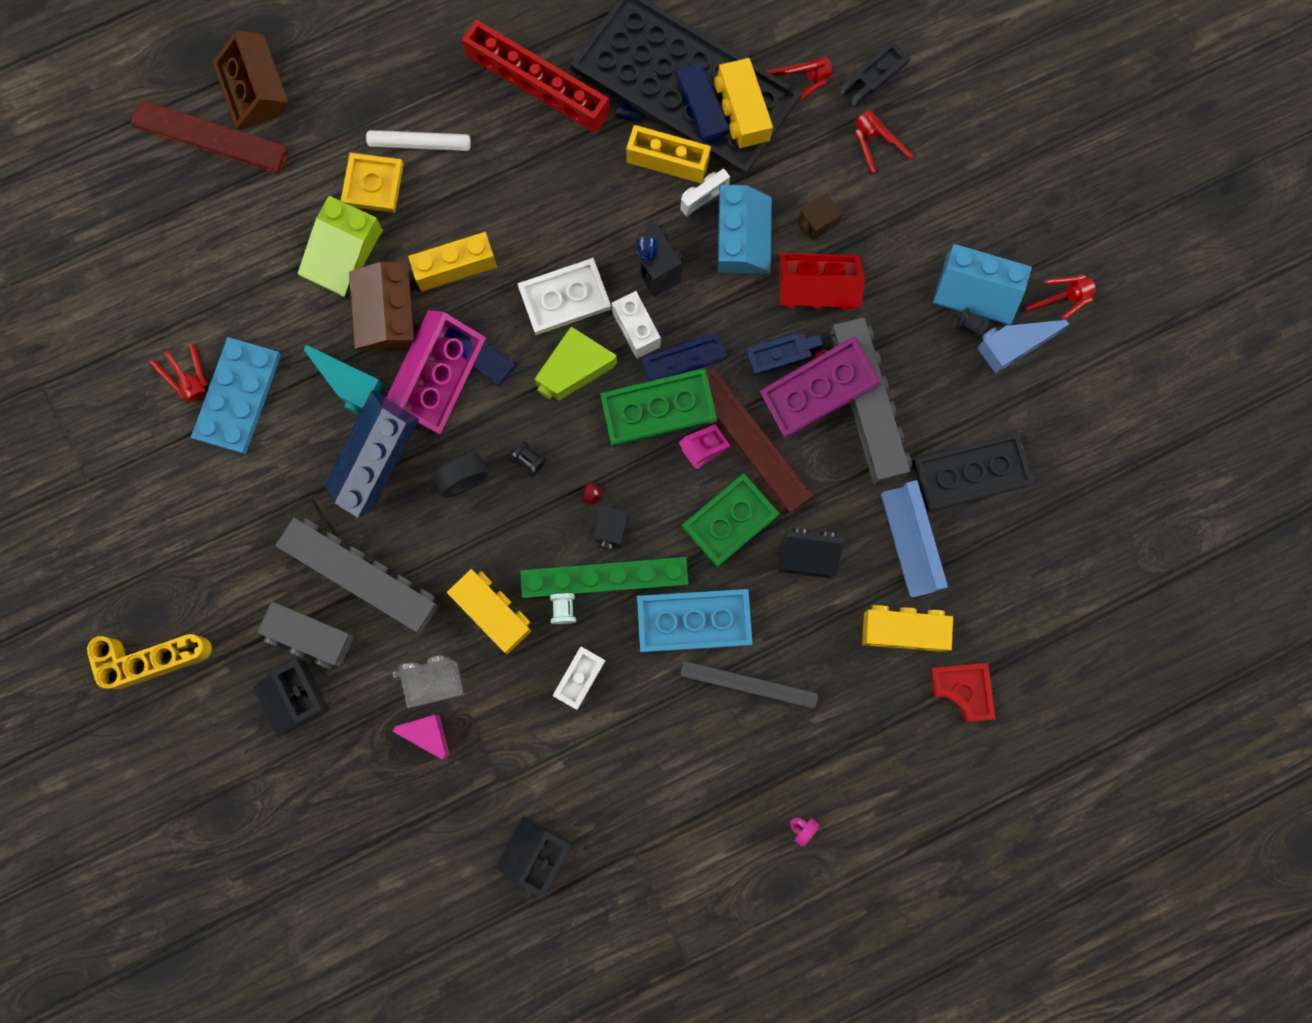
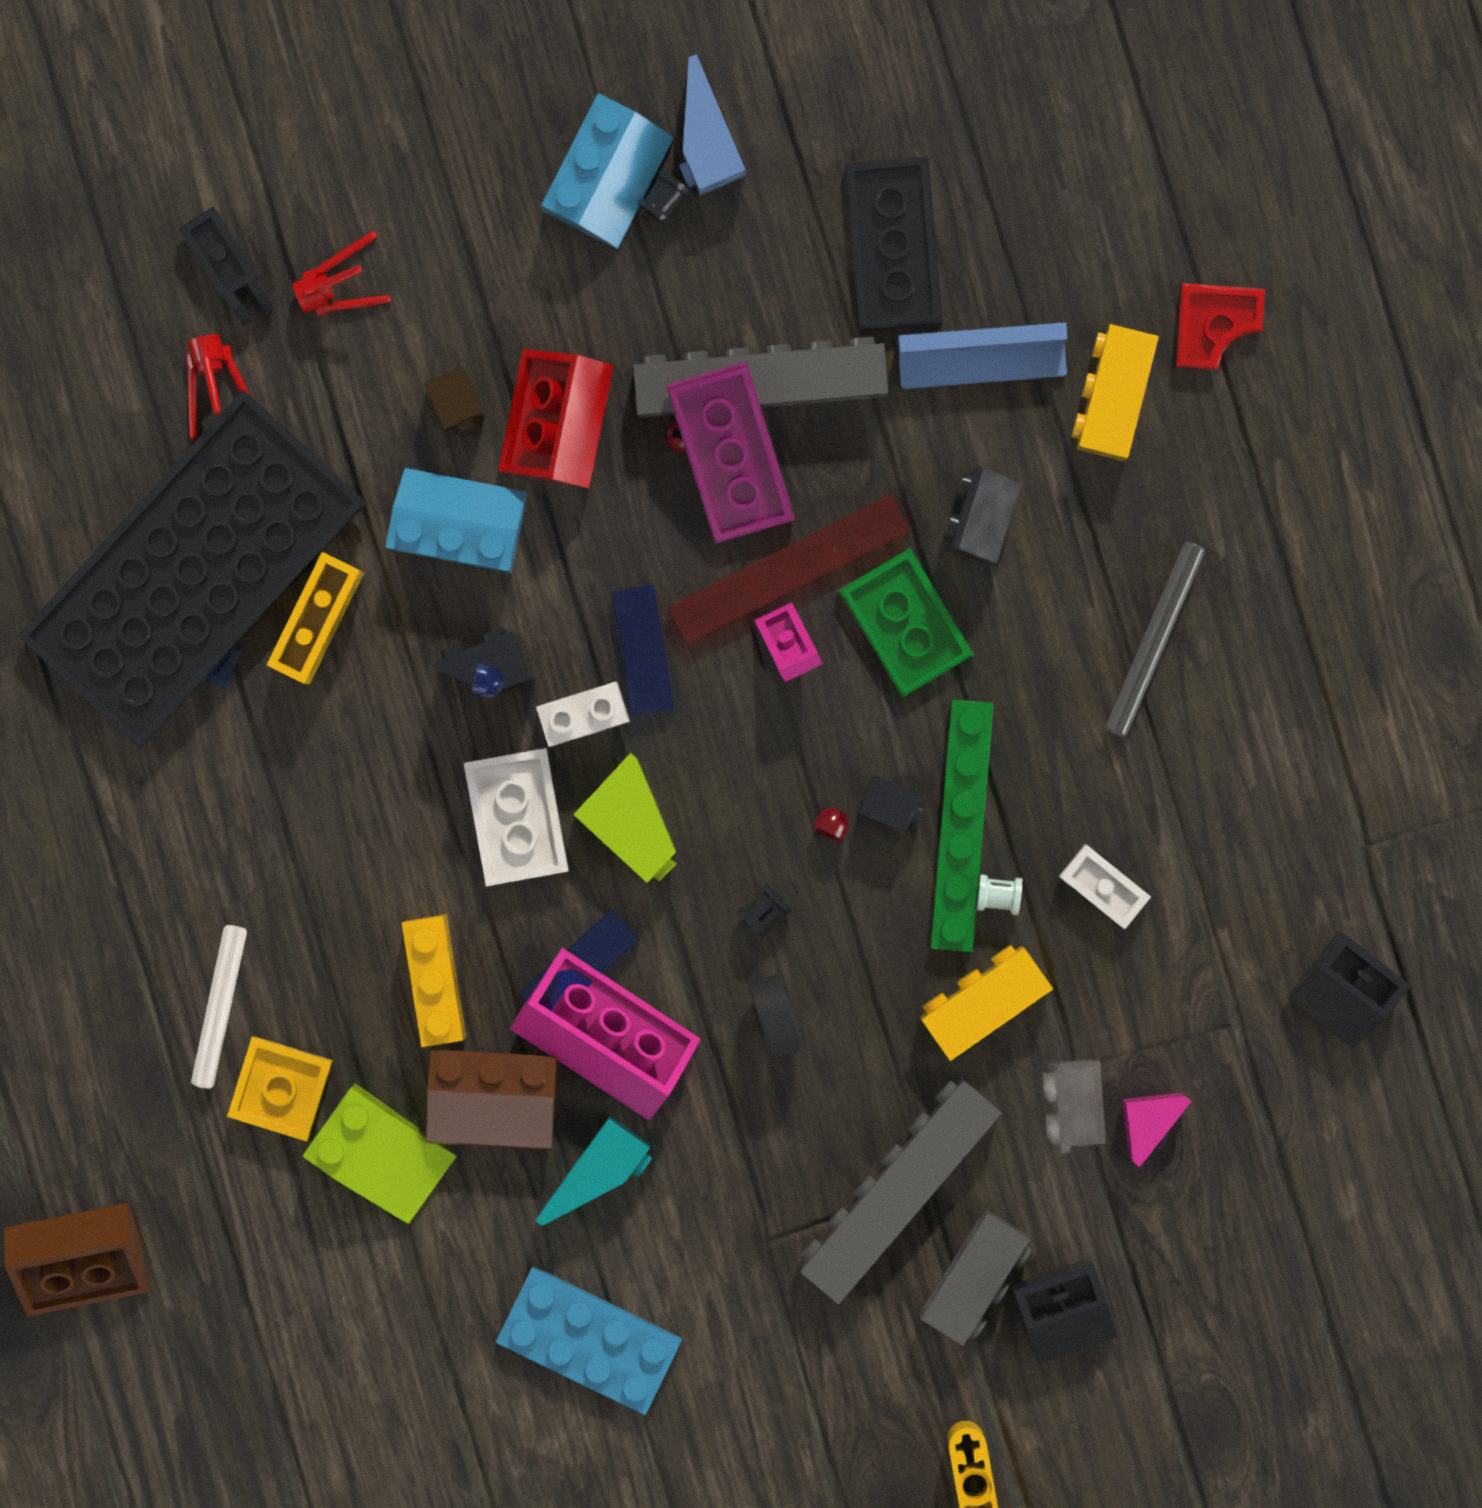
camera: 80 degrees left, 10 degrees up
clear red tile [131,100,289,174] -> none
red plant [149,343,209,403] -> none
dark blue slope [325,390,419,518] -> none
red brick [462,20,610,134] -> none
green tile [600,368,718,447] -> none
dark azure plate [637,589,752,653] -> none
clear blue tile [676,62,729,142] -> none
white plate [681,169,730,217] -> none
yellow brick [714,58,773,148] -> none
dark blue hinge [746,333,823,376] -> none
dark pink tile [790,817,820,847] -> none
red plant [1025,274,1096,320] -> none

